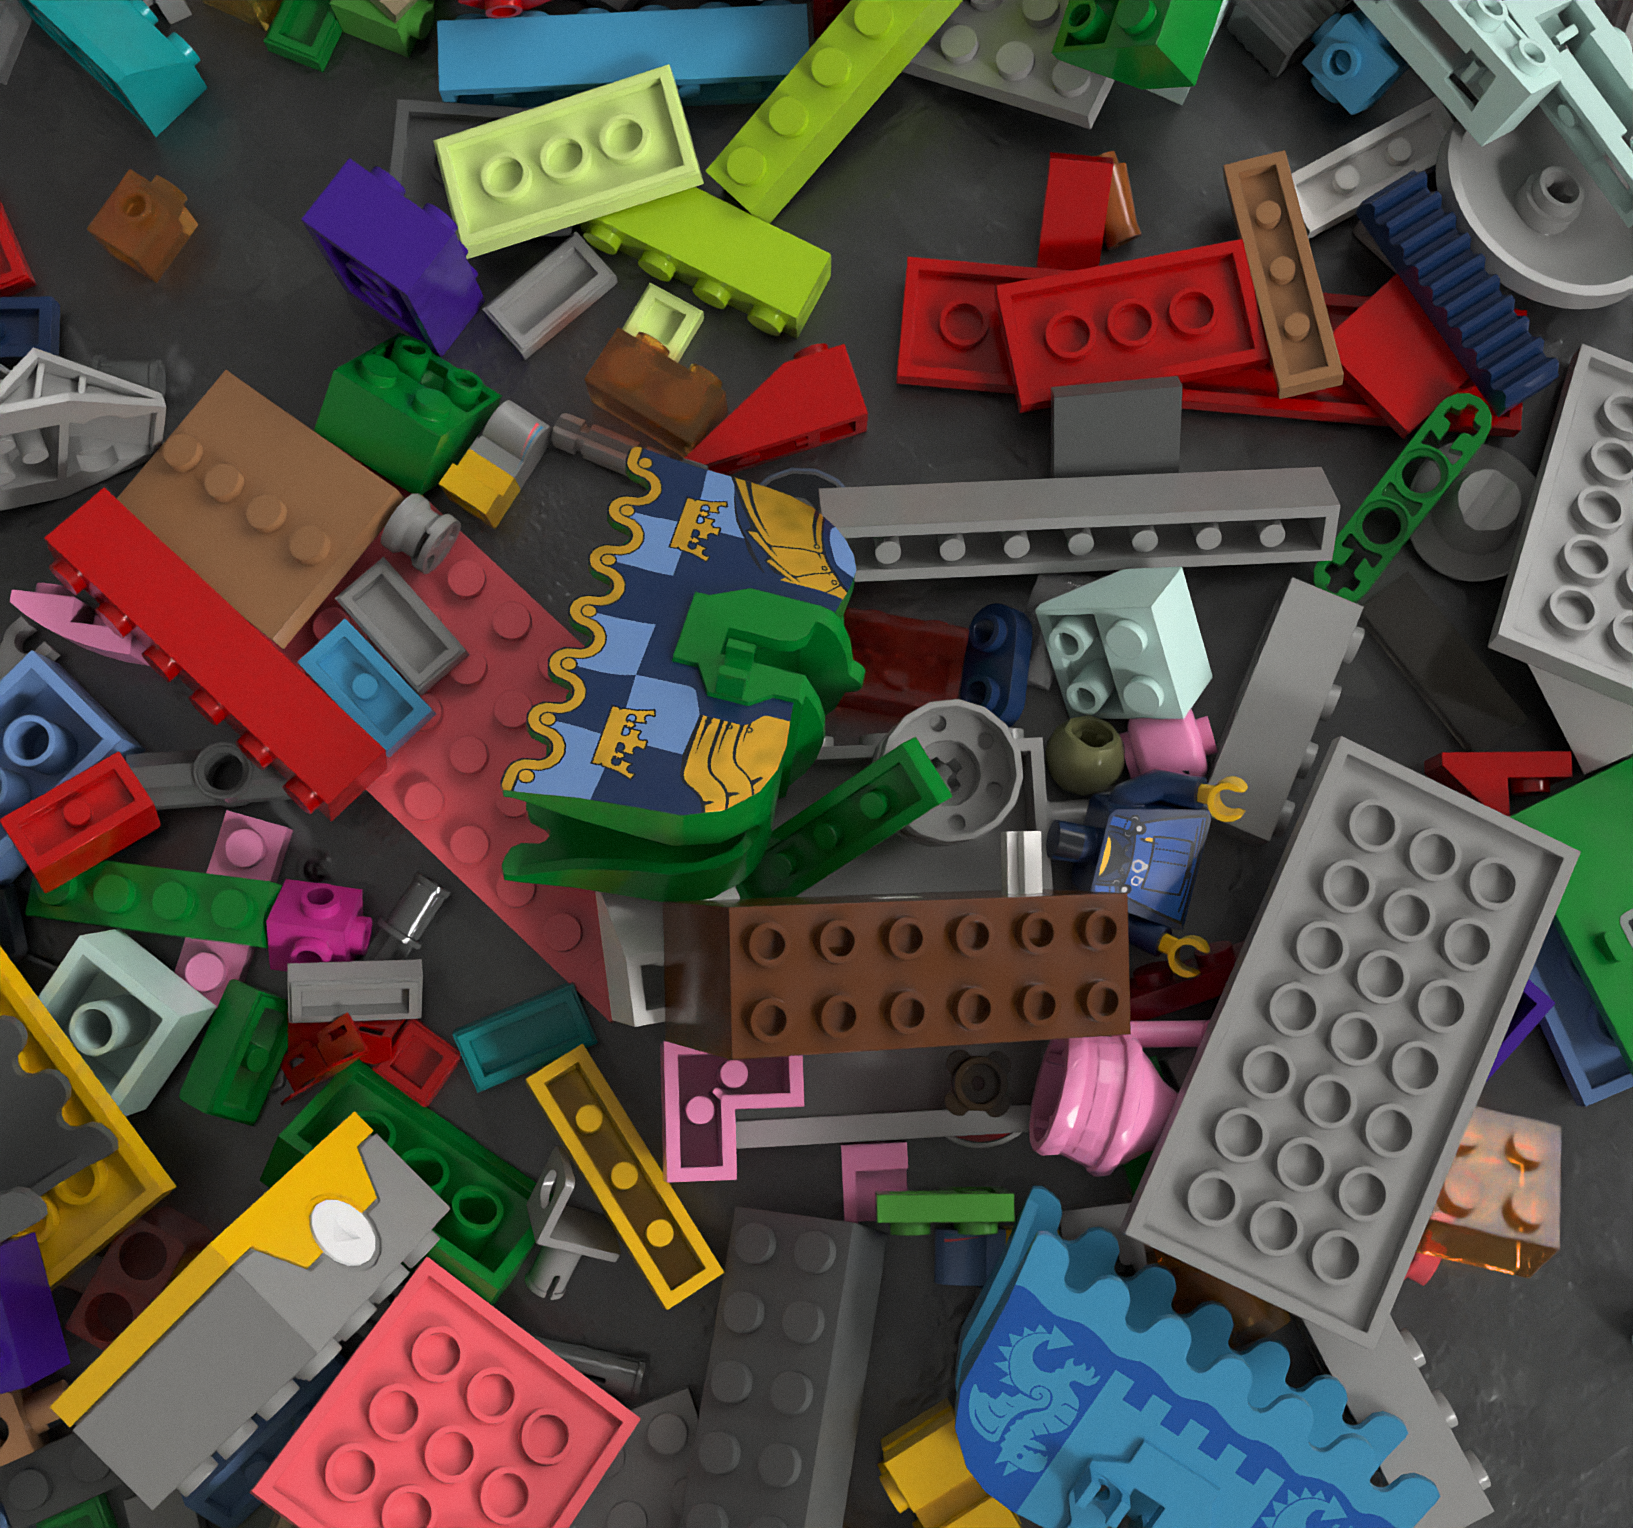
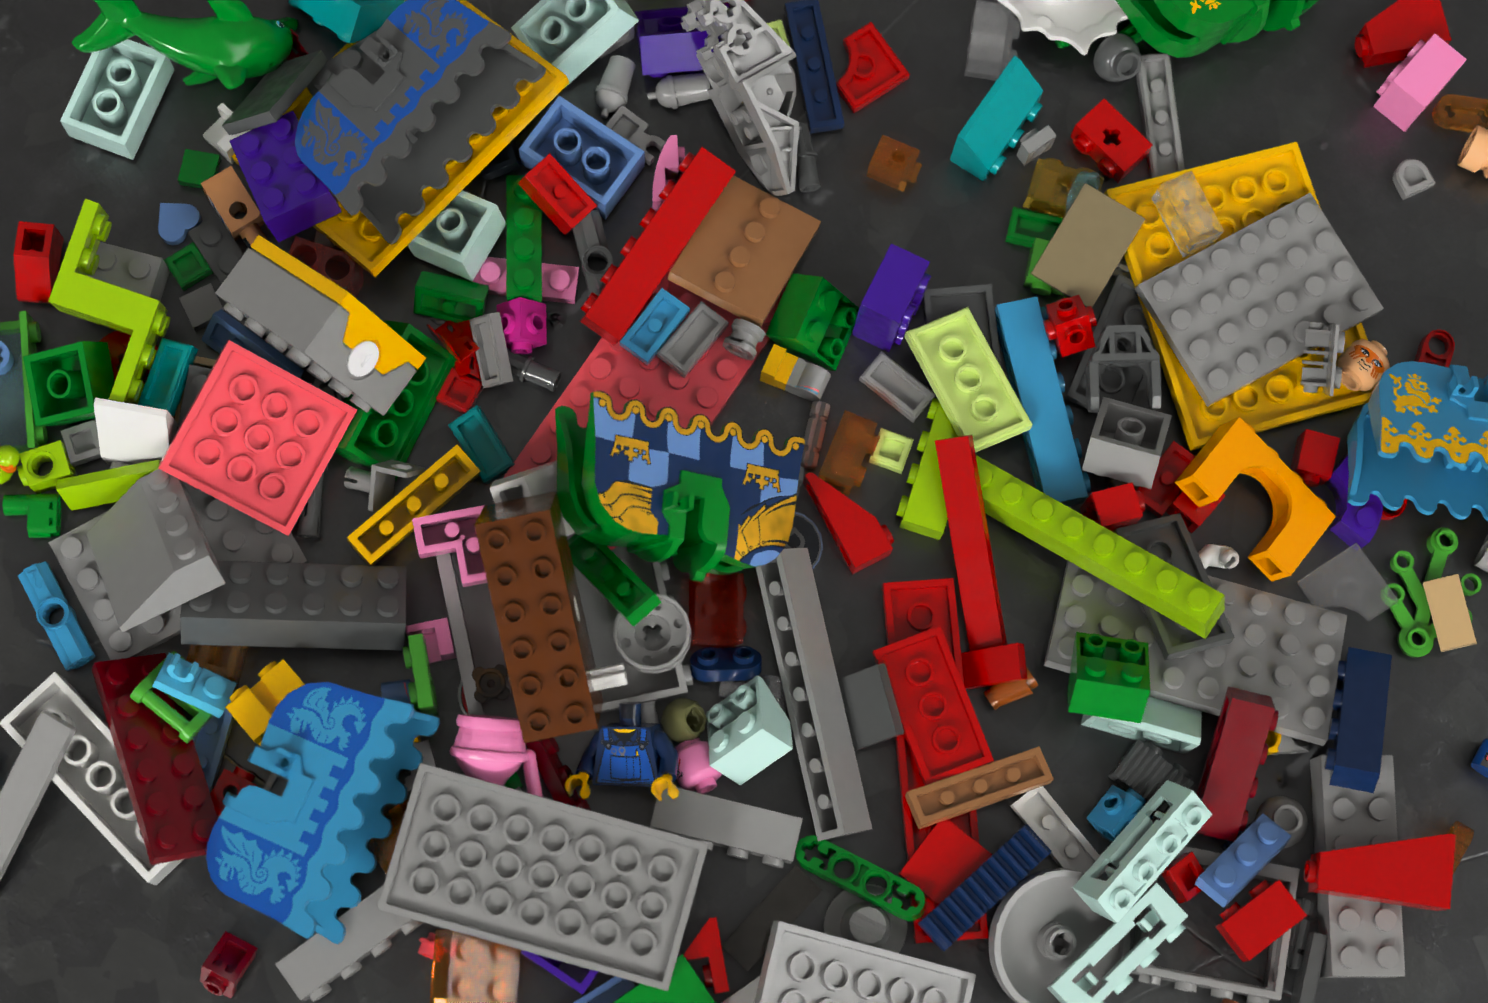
camera: 70 degrees right, 5 degrees down
none -> red tile [935,435,1007,651]

